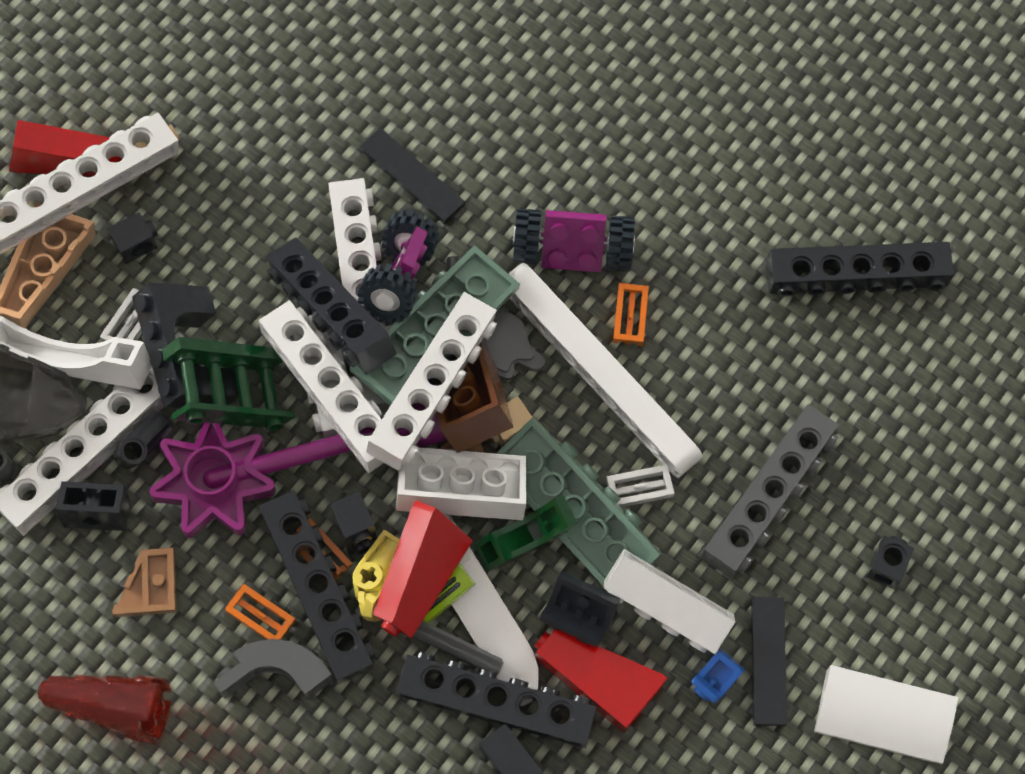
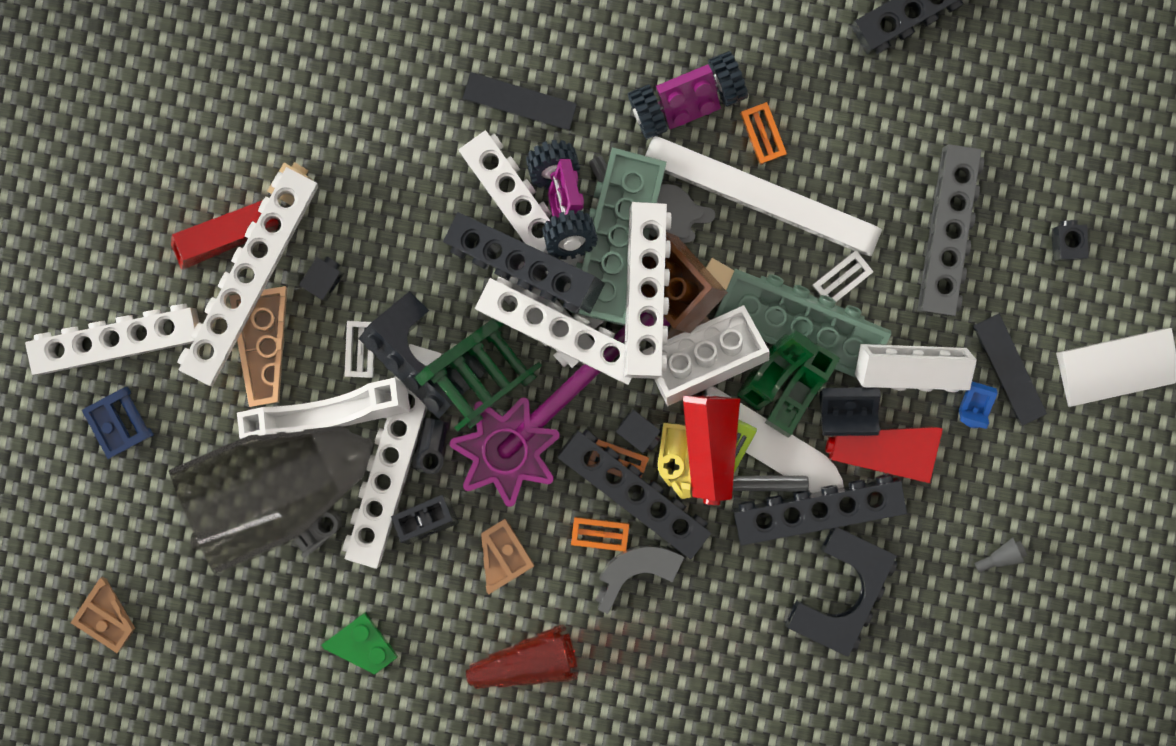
camera: 25 degrees left, 20 degrees up
none -> dark green arch [765,343,840,438]

